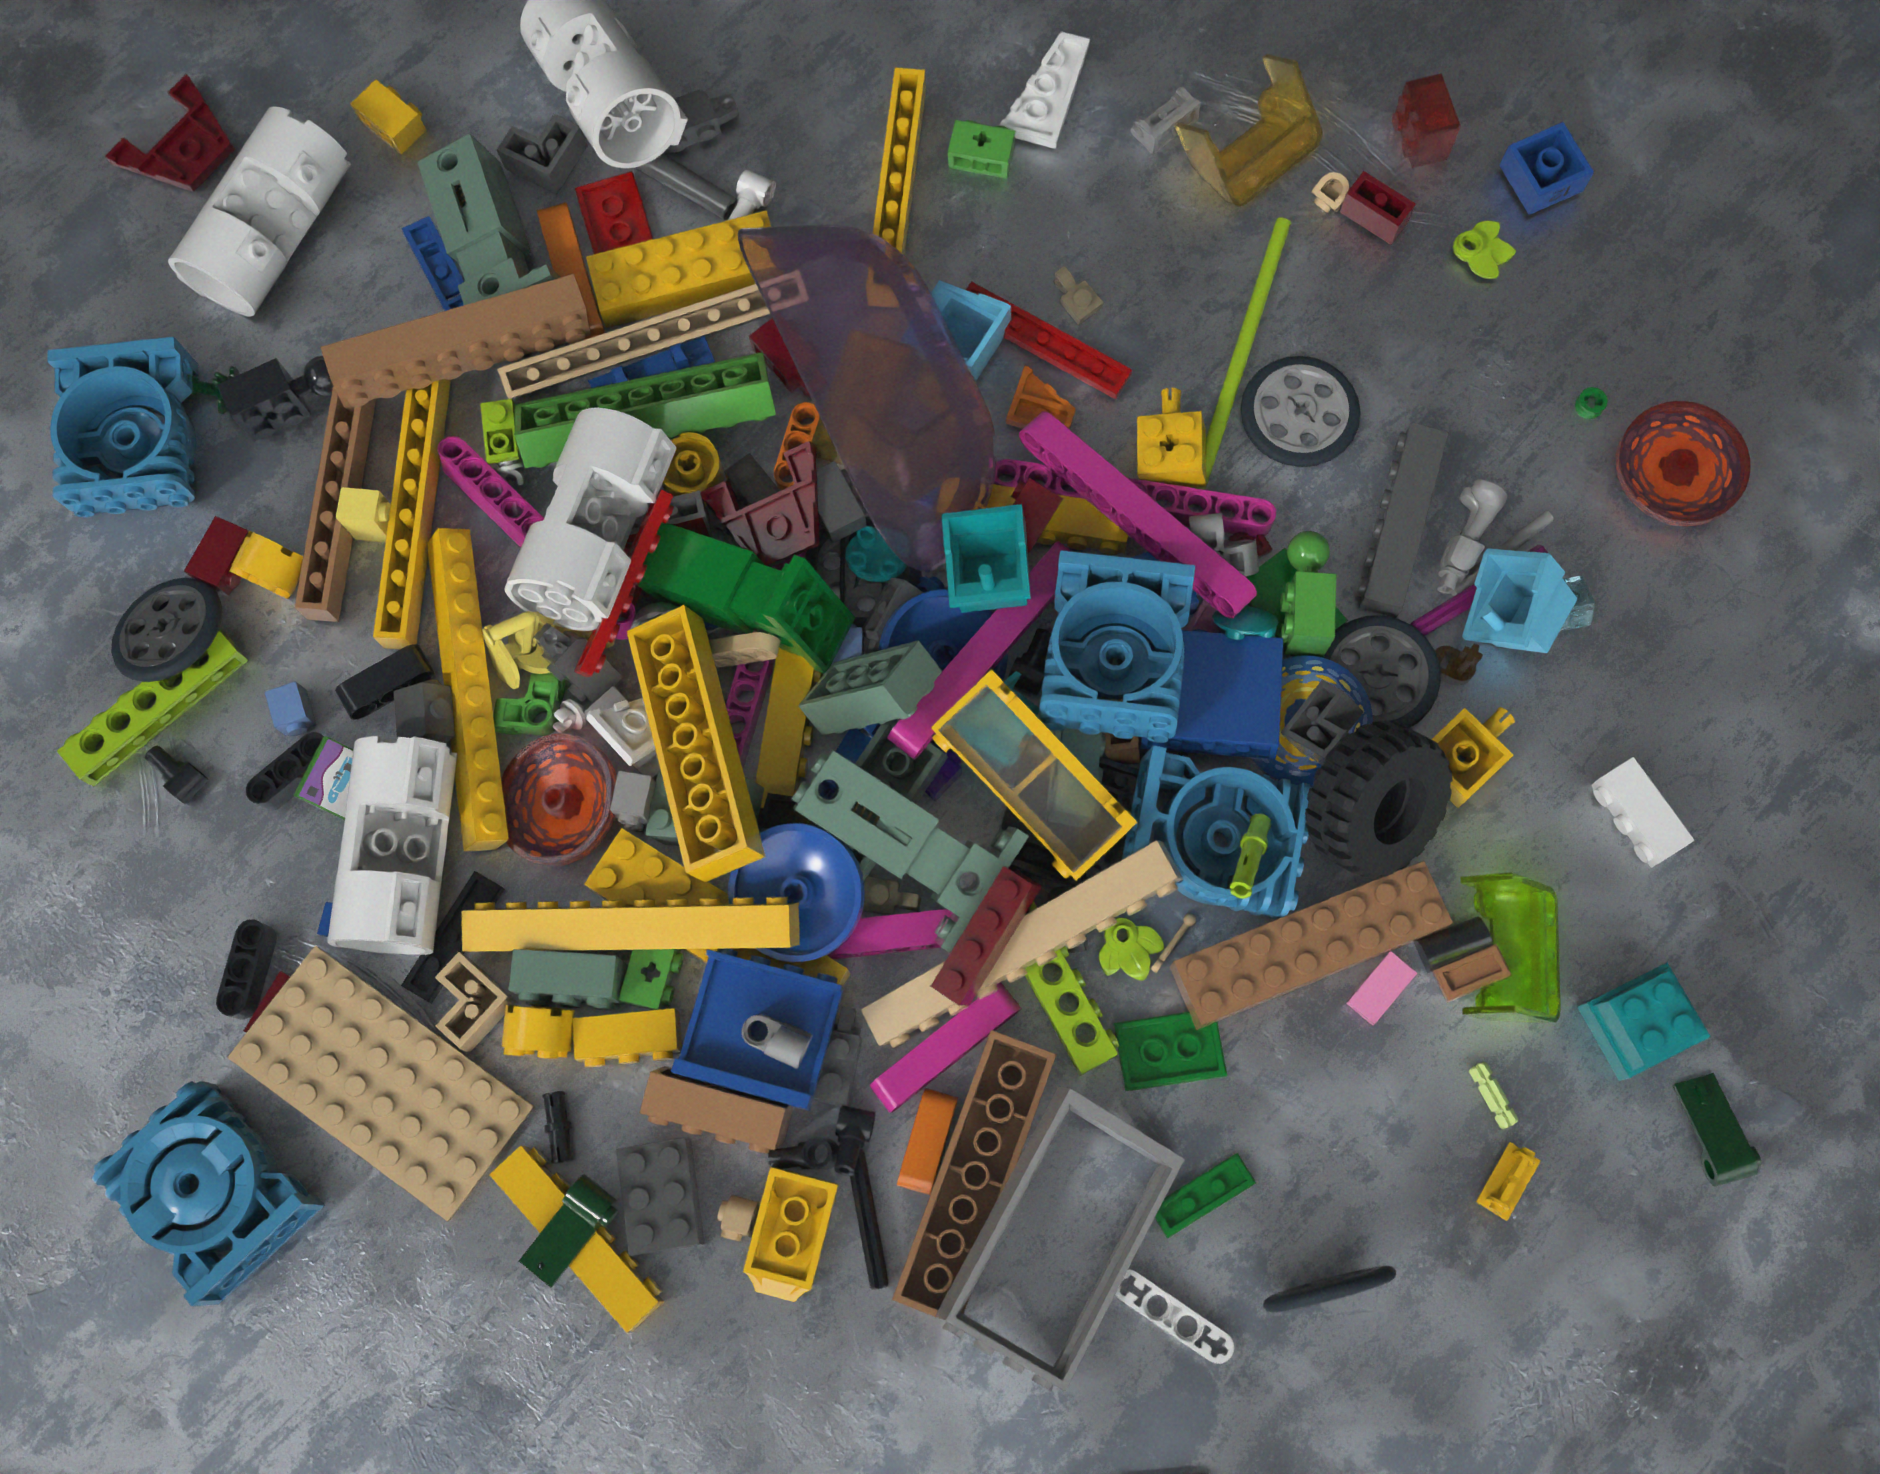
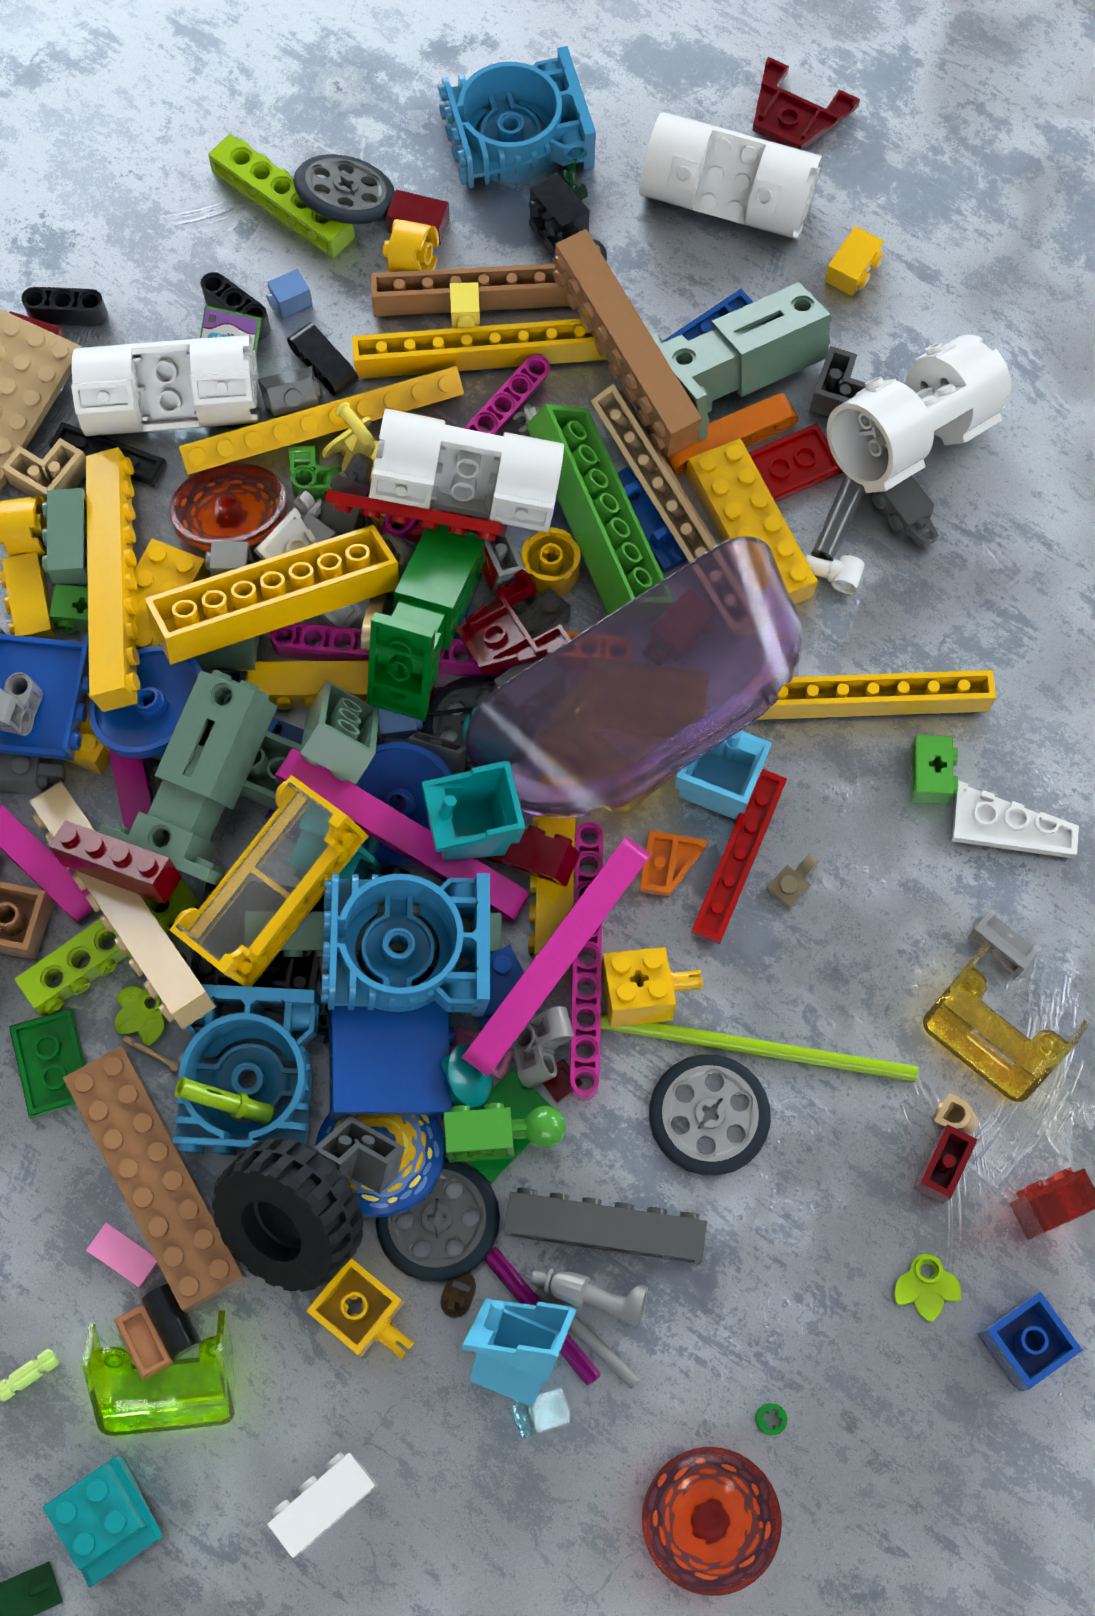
camera: 75 degrees right, 5 degrees down
black pin [145,745,209,805] -> none
lime slope [480,398,521,464] -> none

